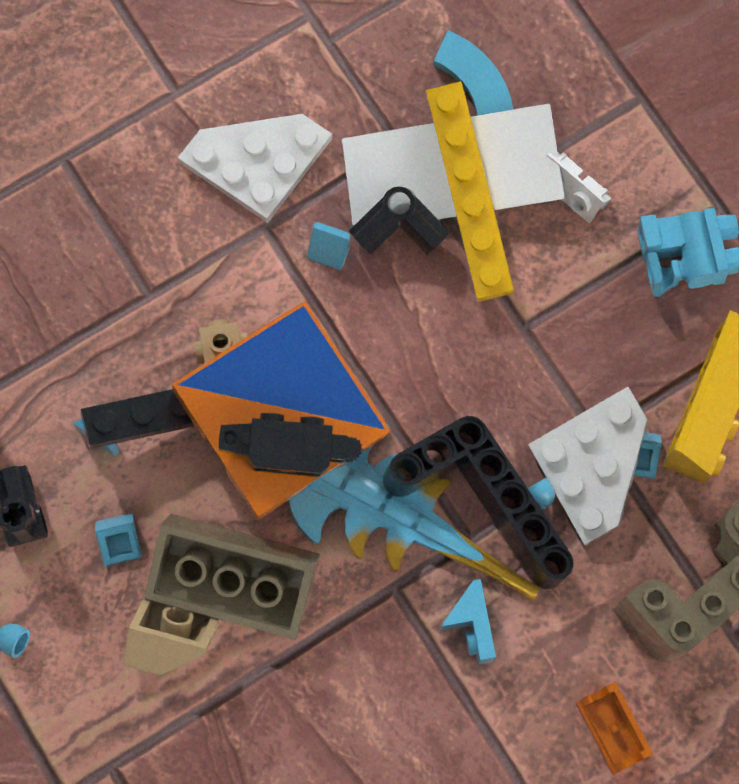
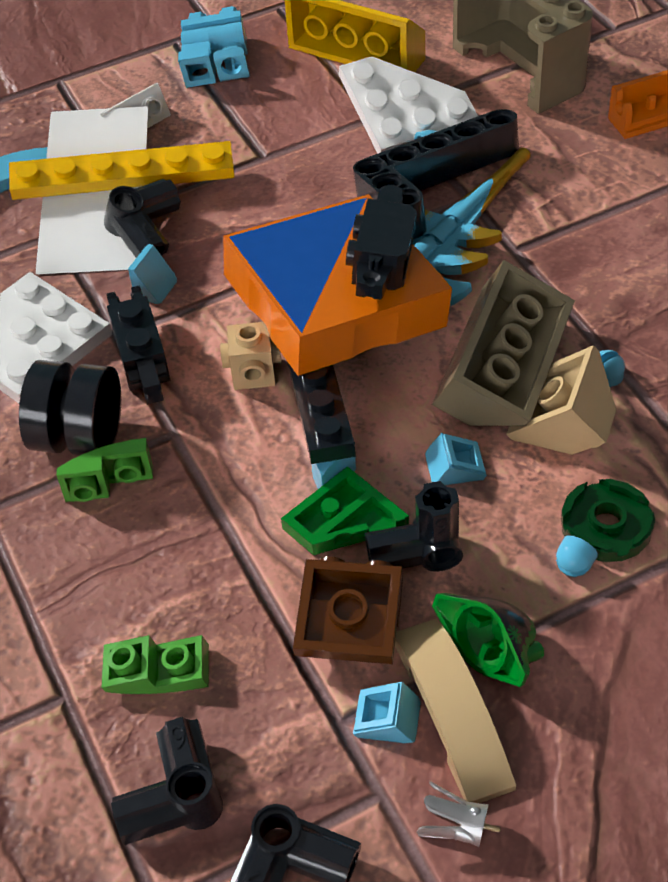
camera: 80 degrees left, 25 degrees down
medium azure slope [440,579,496,664] -> none
none -> black wheel [19,360,122,456]
none -> bright green slope [56,438,153,502]
none -> black hinge [106,285,171,405]
none -> green wing [281,466,409,555]
none -> dark green tile [561,479,655,562]
none -> medium azure hinge [600,350,625,387]

